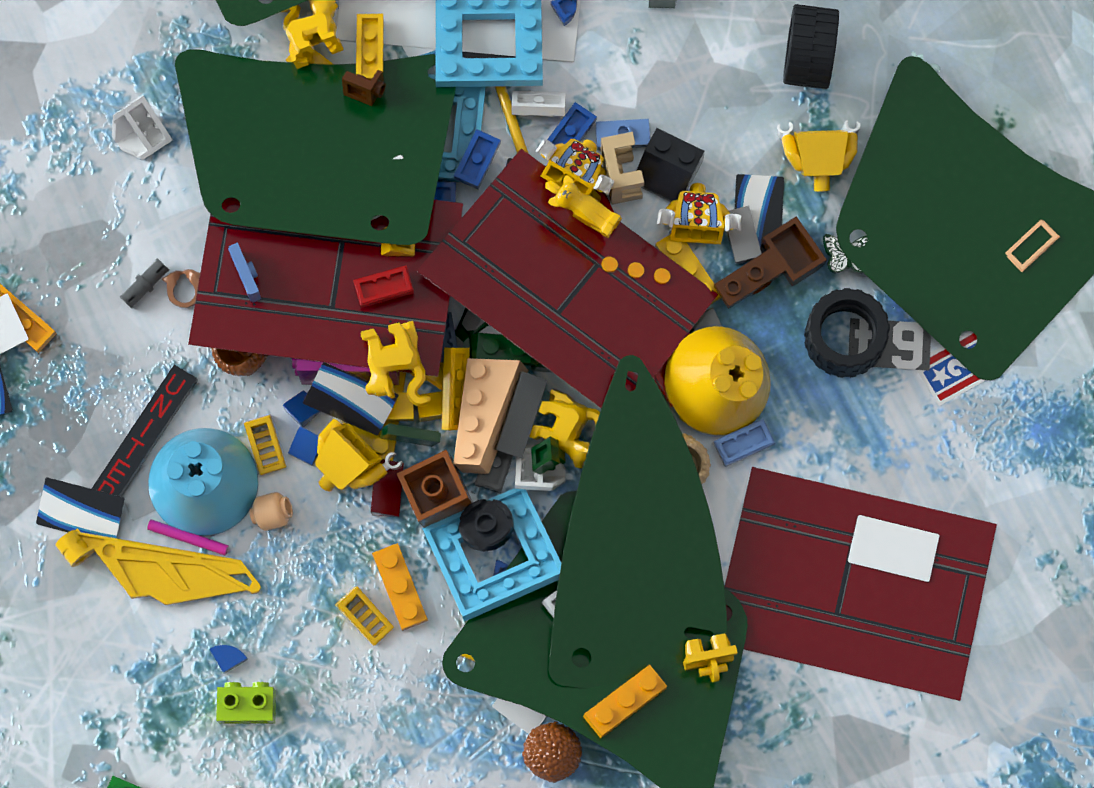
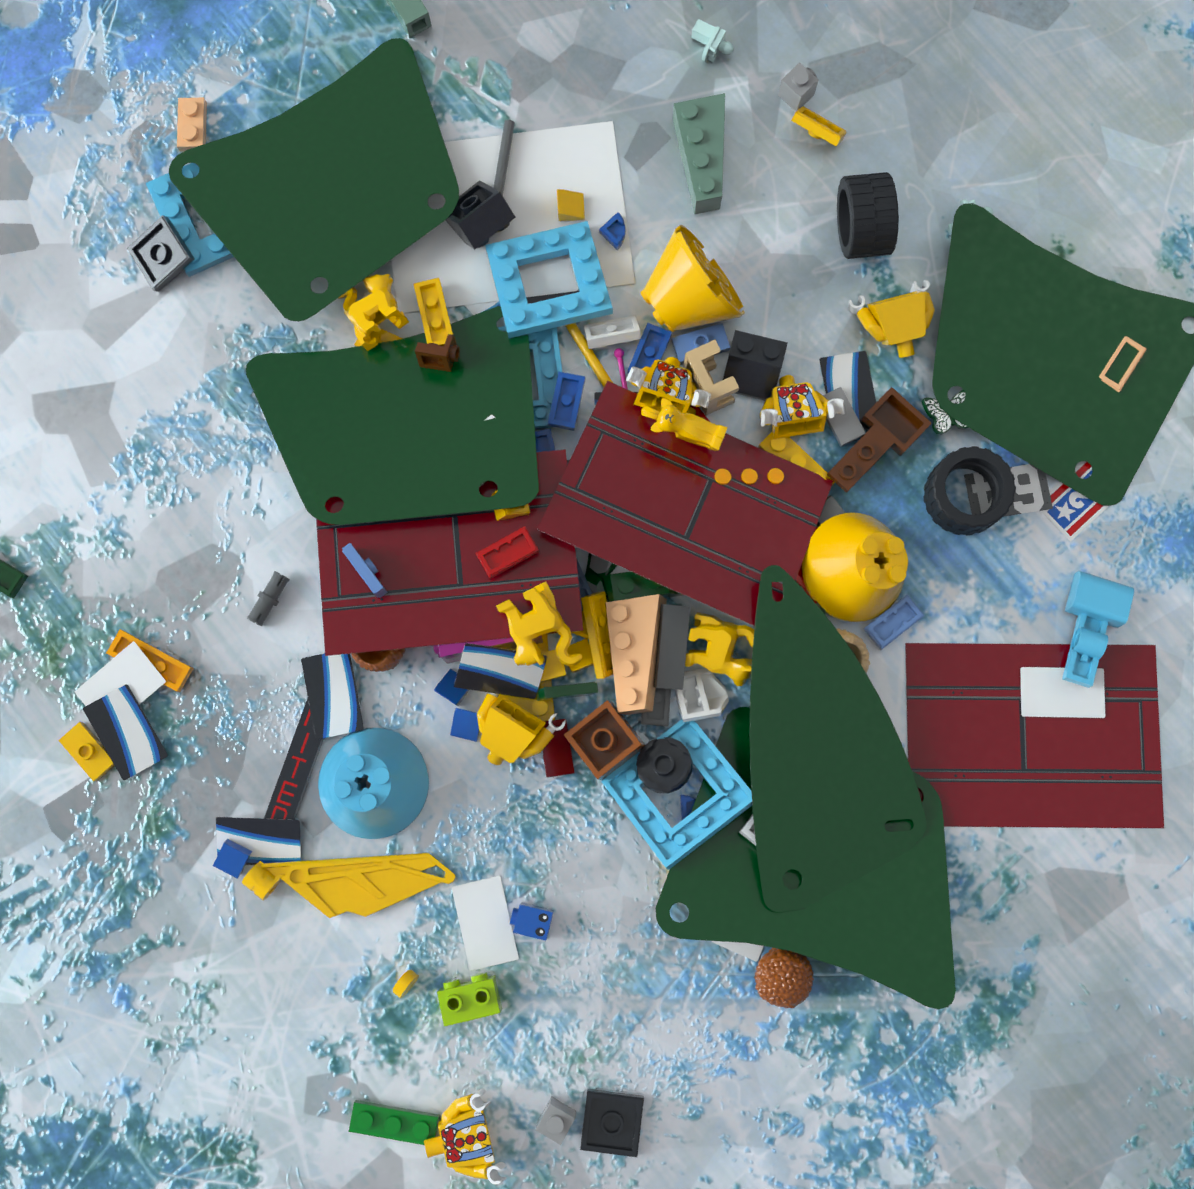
camera: 10 degrees left, 5 degrees up
white slope [112,95,173,160] -> none
dark pink bar [147,519,229,556] -> none
nougat piece [162,269,200,308] -> none
blue tile [210,645,248,674] -> none
yellow slope [244,414,286,475] -> none
light nougat head [249,492,293,531] -> none
yellow slope [335,586,394,646] -> none
light orange plate [372,543,428,631] -> none
dark green tile [531,436,566,475] -> none
light orange plate [583,665,667,738] -> none
yellow hips [683,633,738,682] -> none
none -> blue tile [213,839,252,879]
none -> sticker [301,653,364,740]
none -> yellow tile [393,969,419,999]
none -> white sticker [452,876,519,971]
none -> blue brick [510,902,554,941]
none -> dark pink hinge [614,348,628,389]
none -> yellow cone [640,225,745,332]
none -> medium azure plate [1062,571,1134,688]

